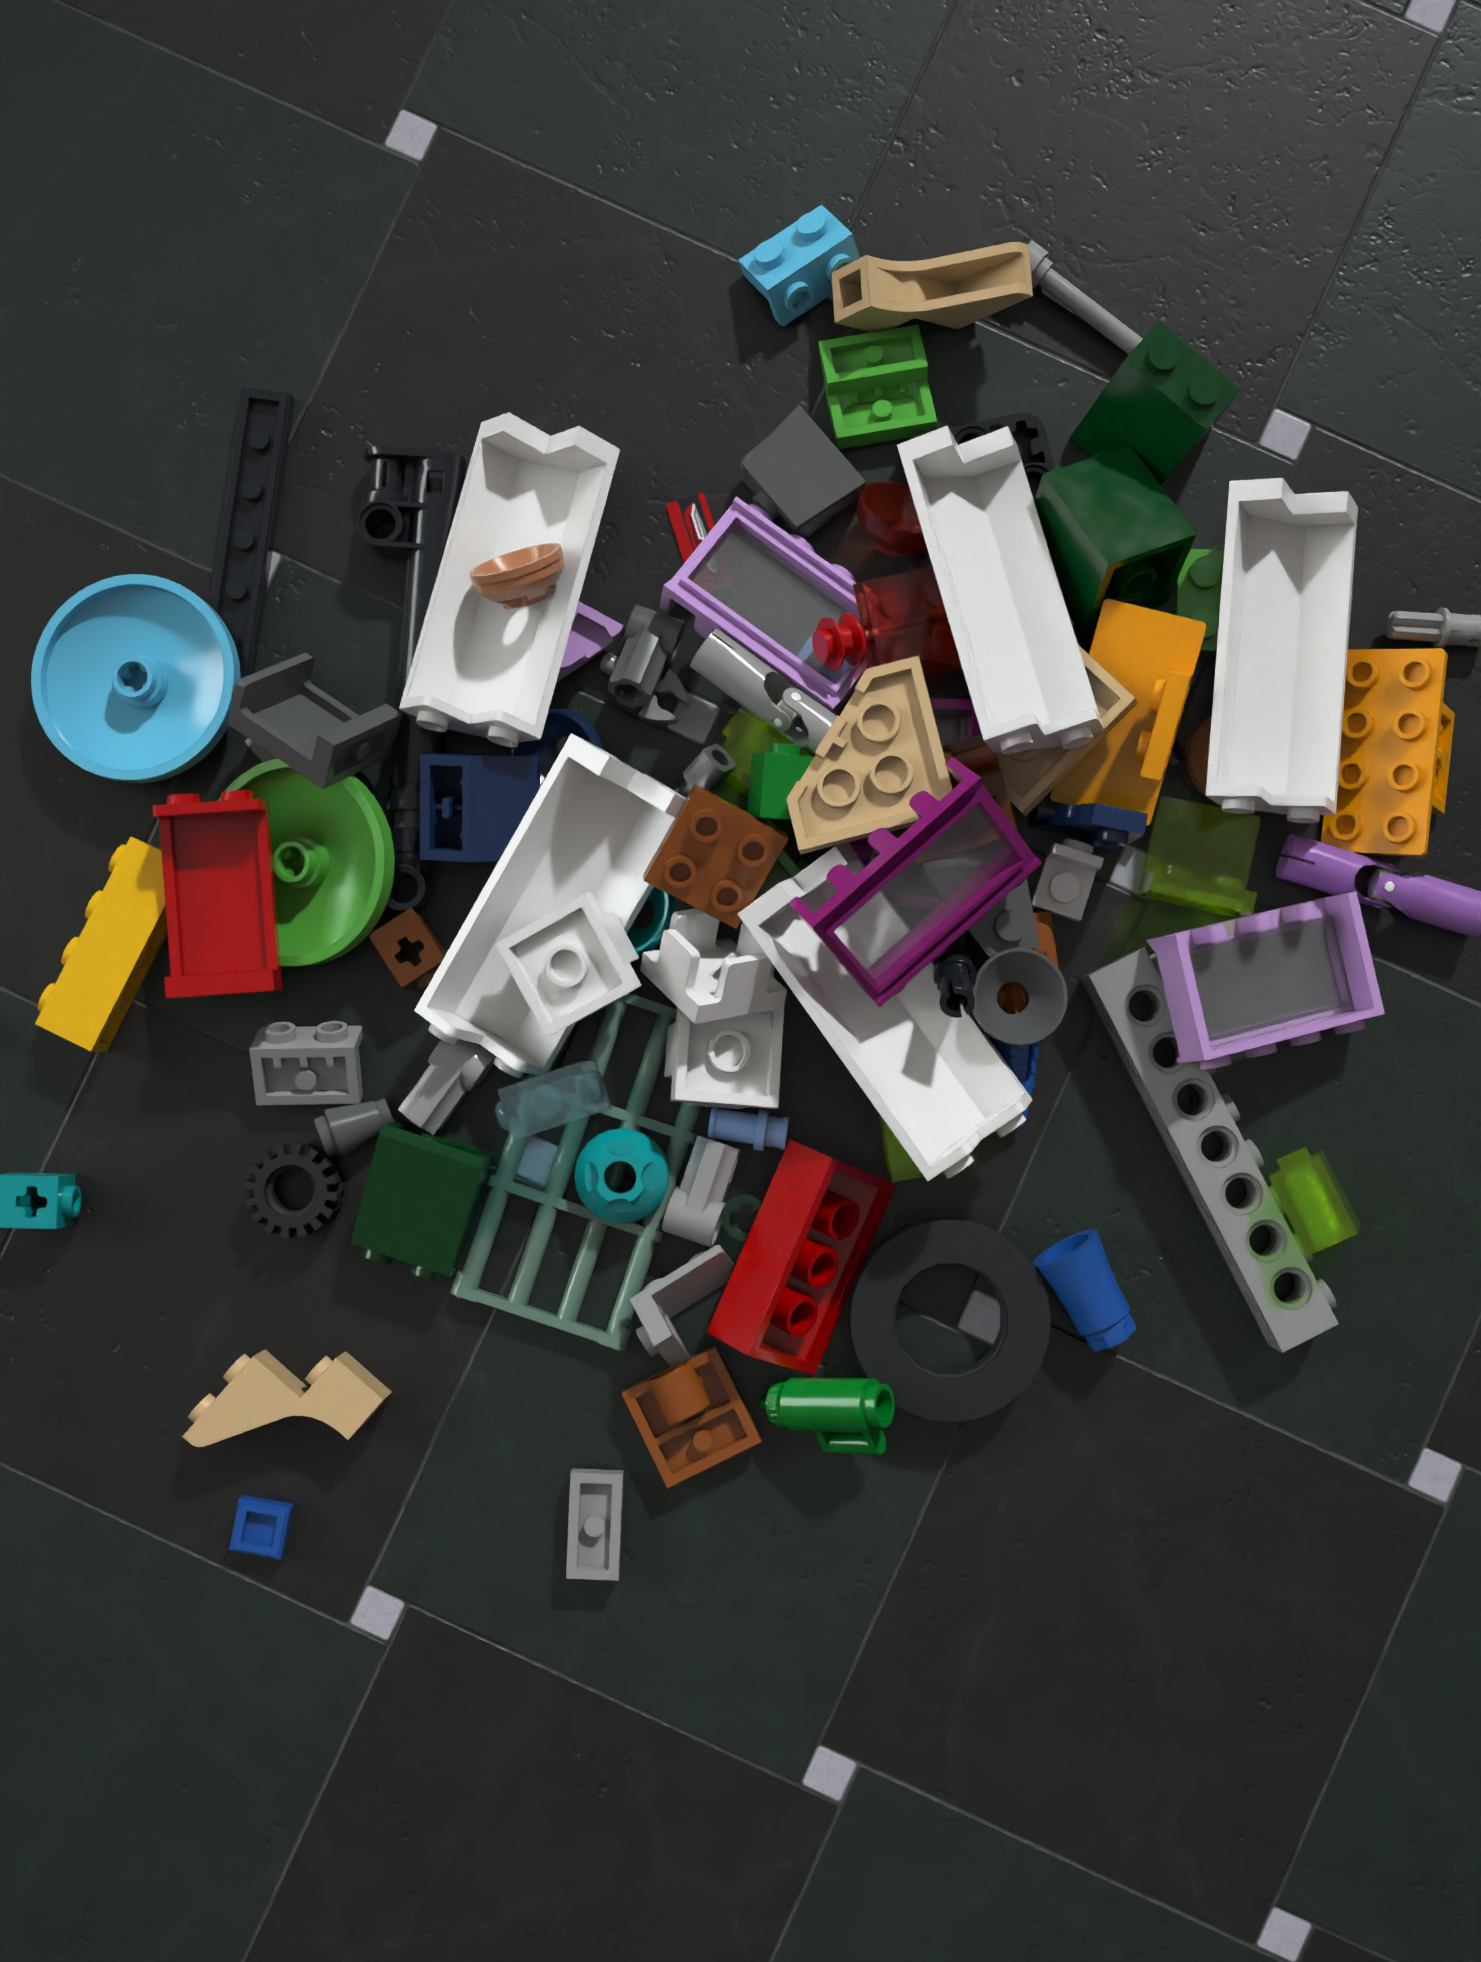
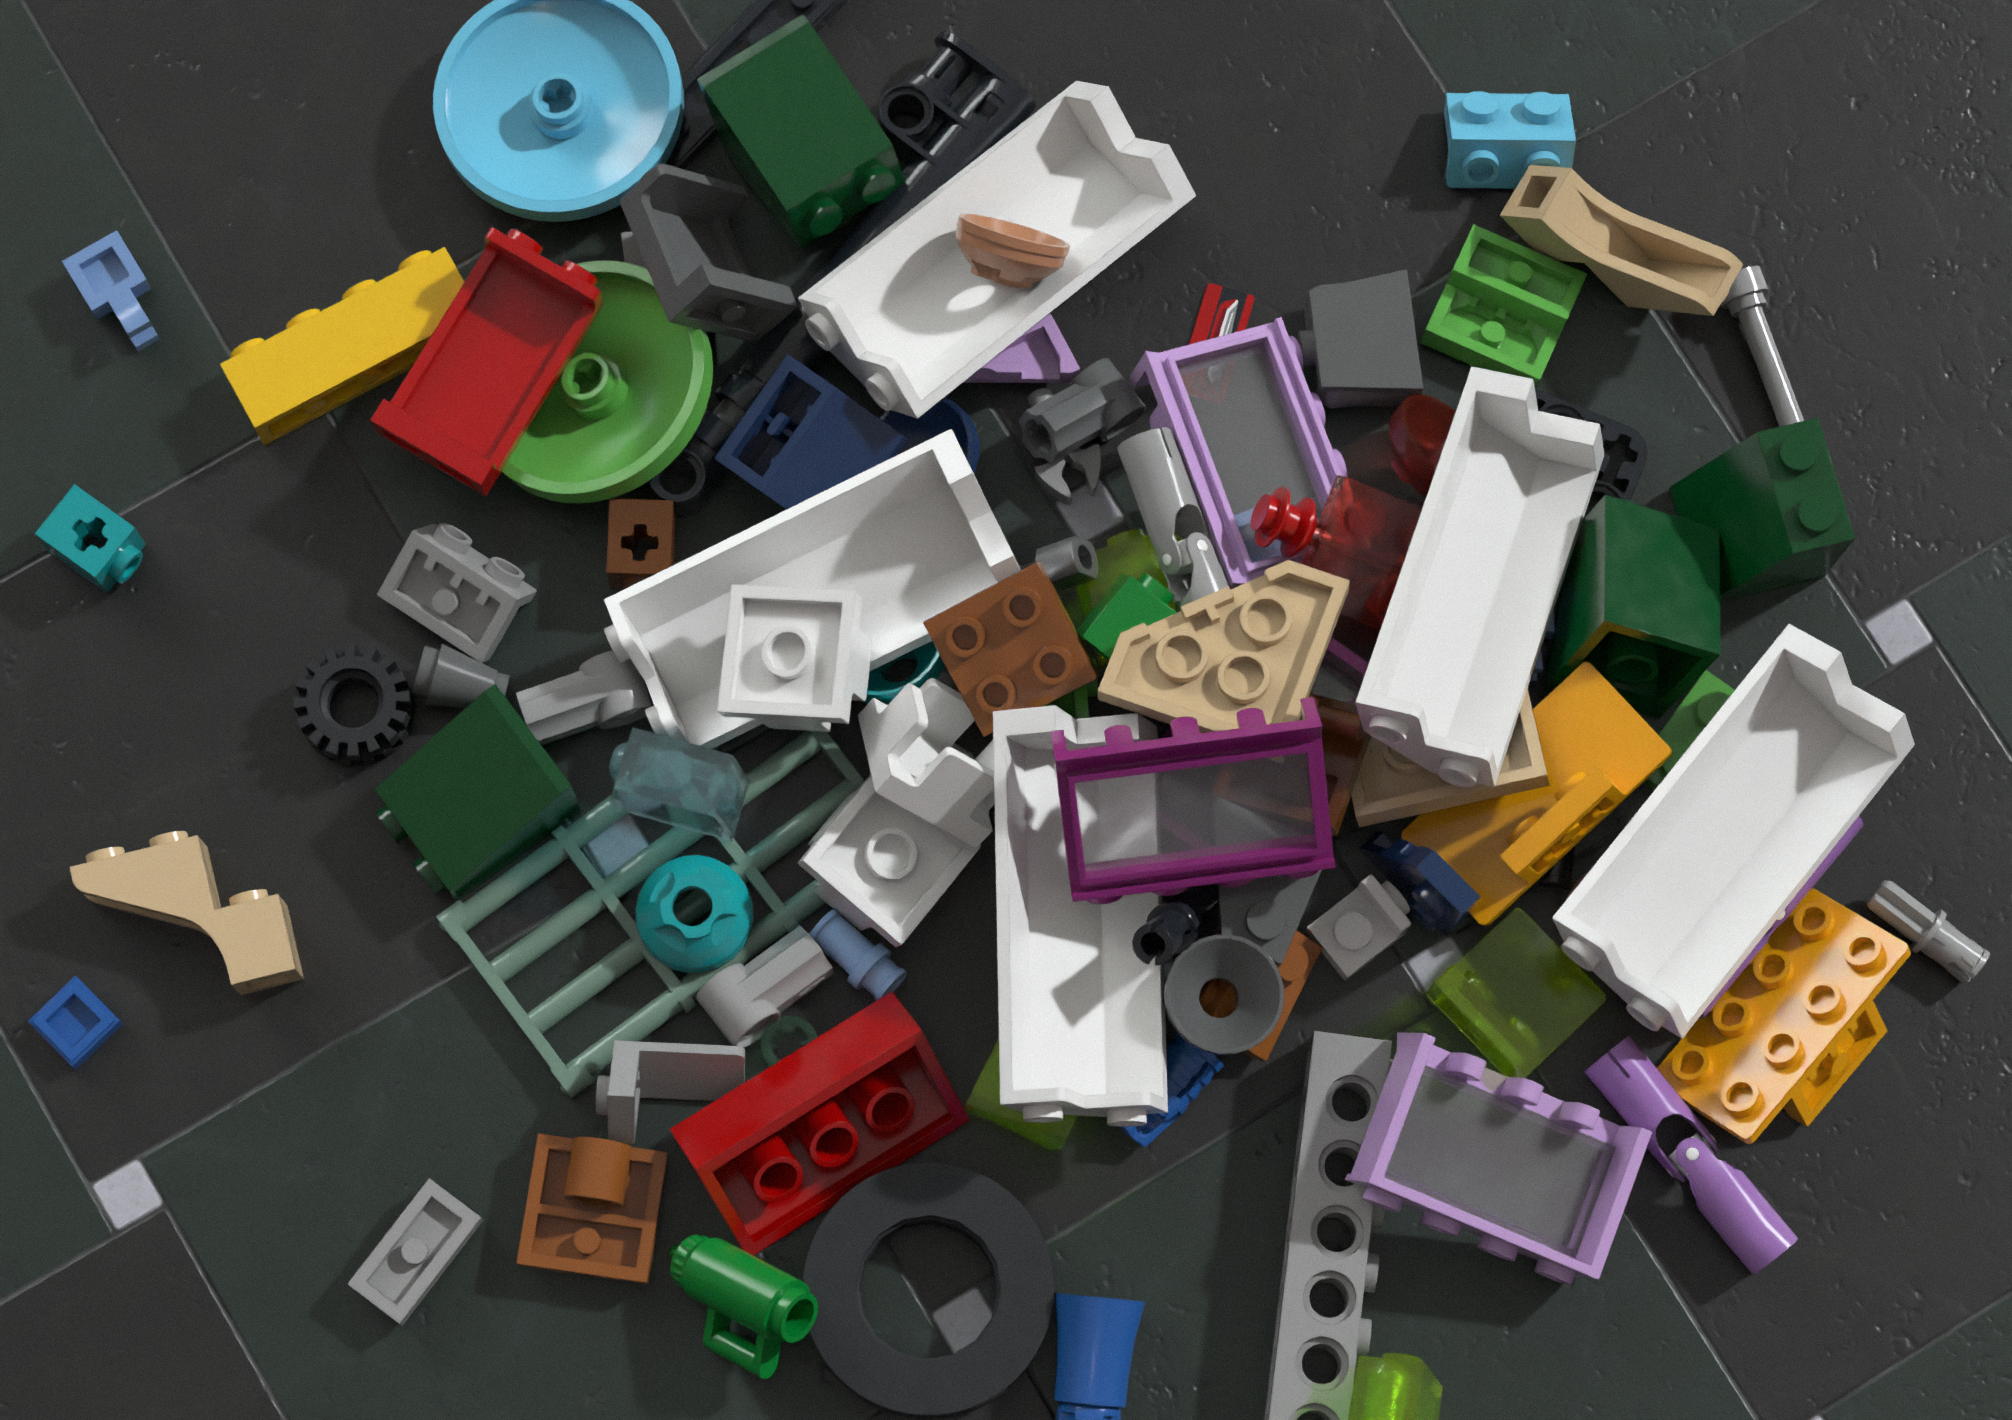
camera: 30 degrees right, 10 degrees down
none -> dark green slope [697,14,905,248]

